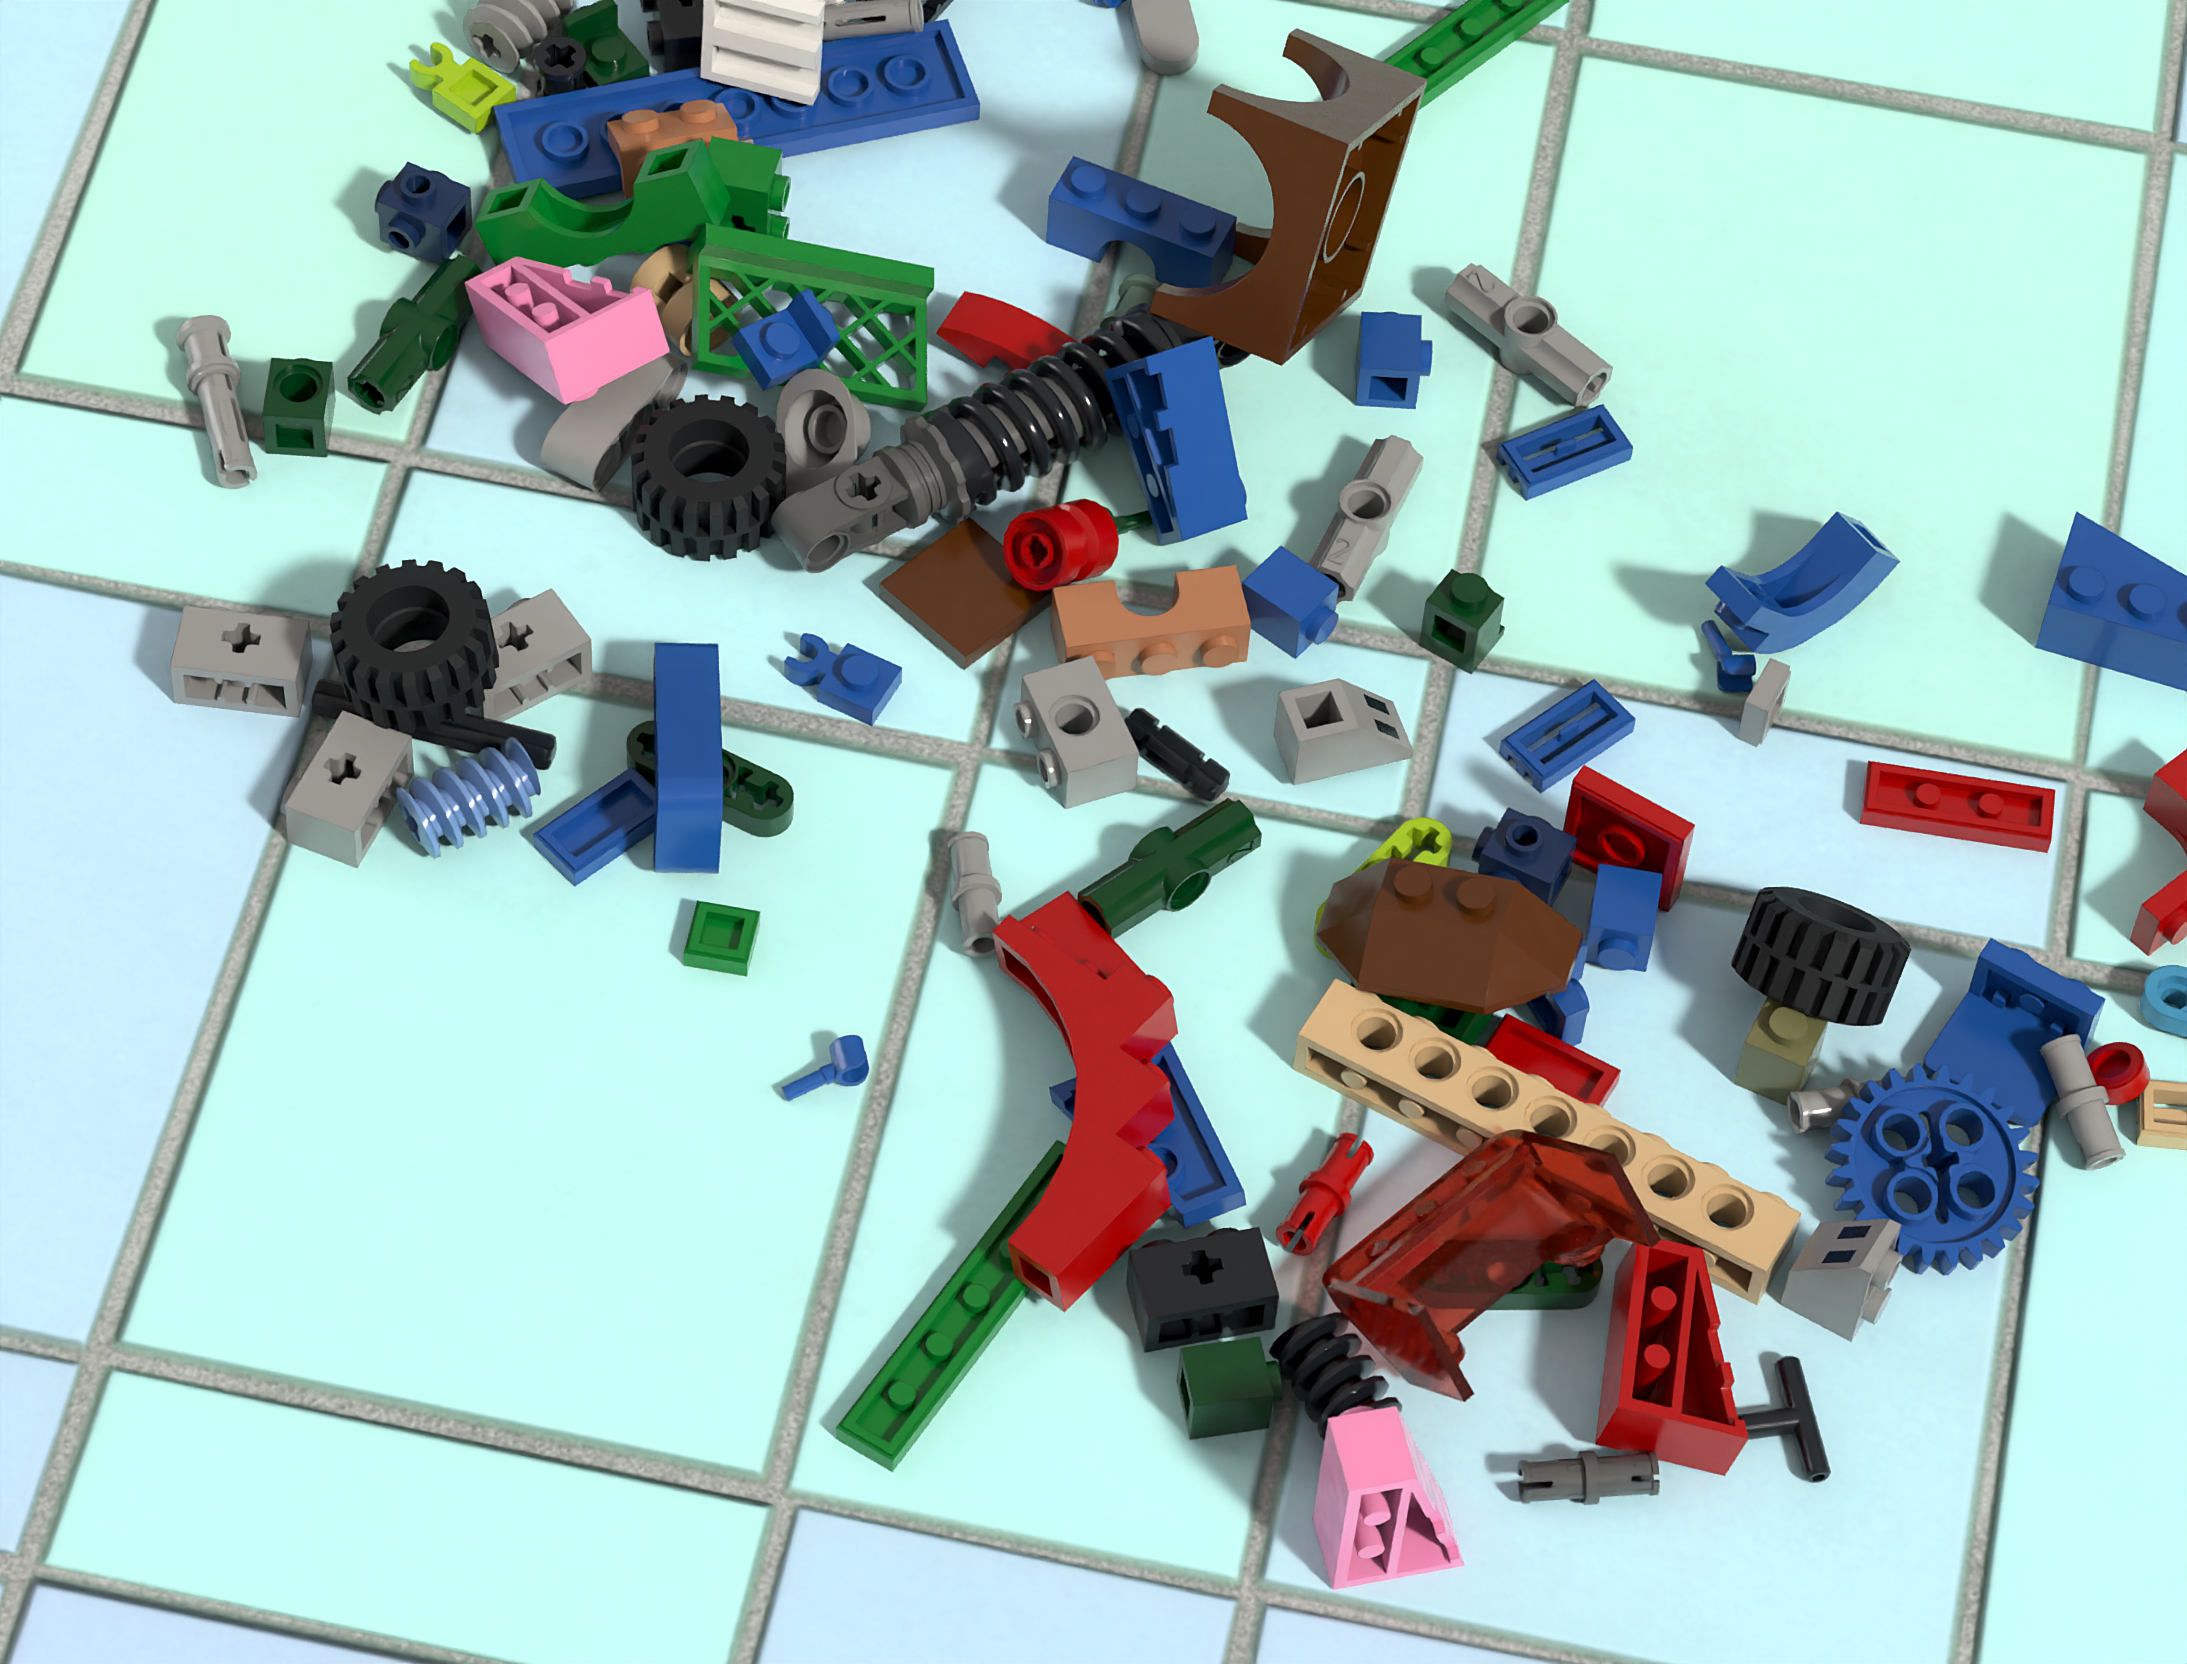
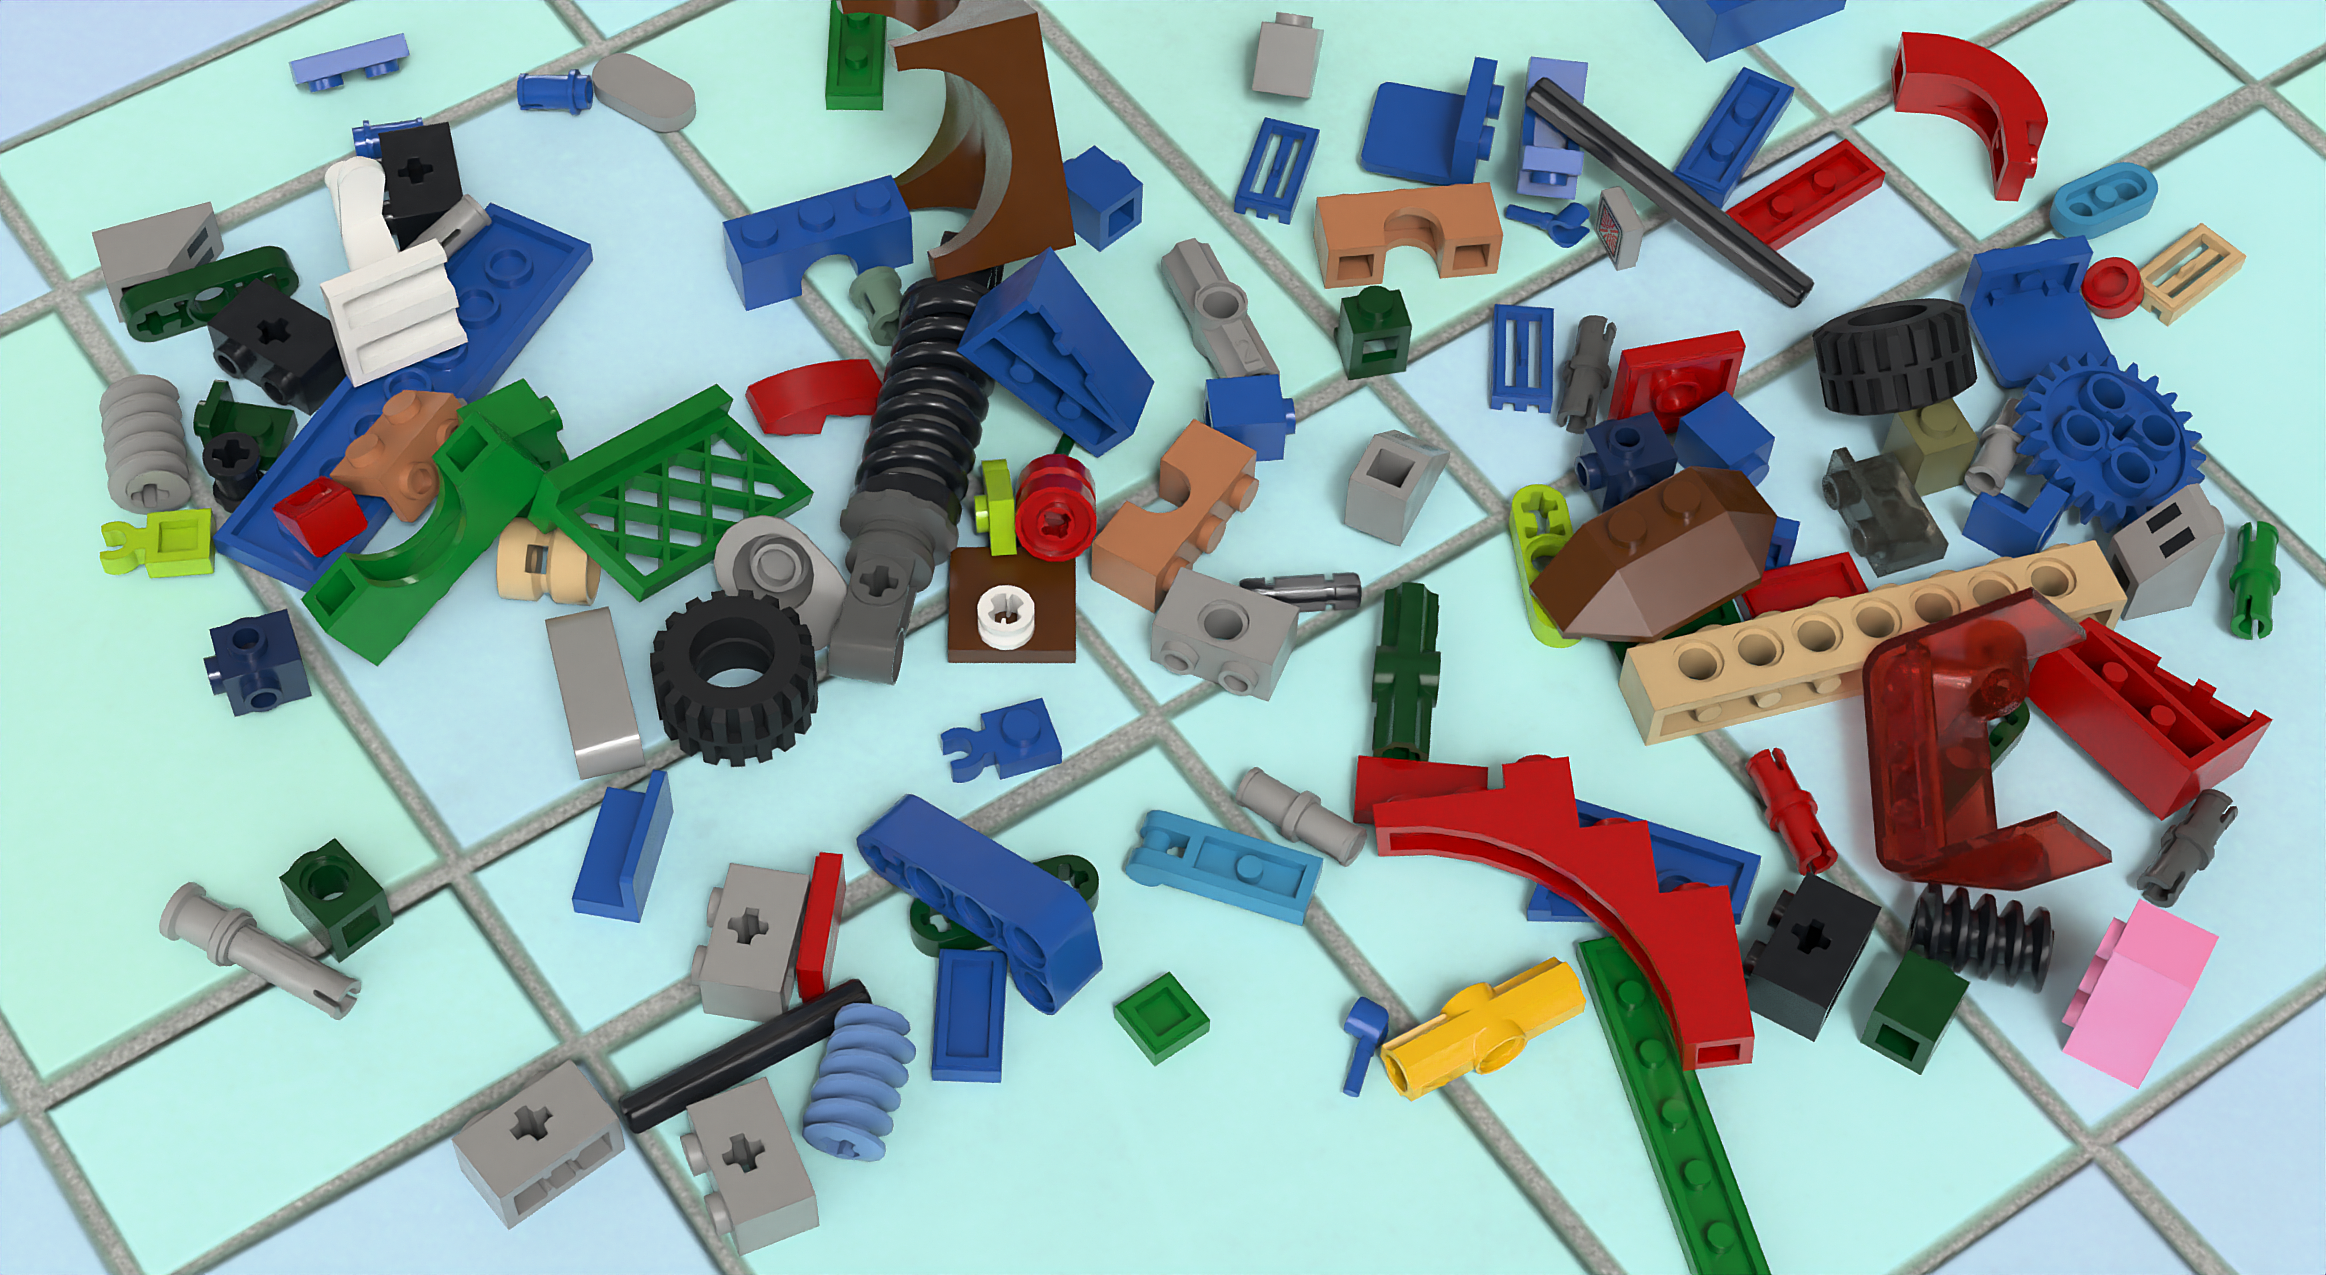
camera: 45 degrees left, 0 degrees up
black tyre [329,559,499,733] -> none
dark green piece [347,254,483,415] -> none
bright pink wedge [464,256,670,405] -> none
blue bracket [731,289,840,391] -> none
light grey piece [1444,263,1613,409] -> none
black piece [1738,1356,1831,1483] -> none
light grey pin [2039,1034,2126,1171] -> none
none -> red slope [272,475,368,558]
none -> blue panel [572,769,674,923]
none -> red tile [796,852,846,1003]
none -> lime plate [974,459,1017,556]
none -> white bush [977,585,1035,650]
none -> dark azure plate [1125,810,1324,926]
none -> light grey slope [1252,12,1324,98]
none -> nougat arch [1313,182,1503,289]
none -> blue bracket [1361,56,1505,186]
none -> yellow piece [1380,957,1586,1102]
none -> black axle [1525,77,1814,308]
none -> dark grey pin [1556,315,1617,434]
none -> blue tile [1673,67,1795,209]
none -> clear smoke bracket [1822,447,1949,578]
none -> blue panel [1962,482,2070,559]
none -> green pin [2229,521,2281,640]

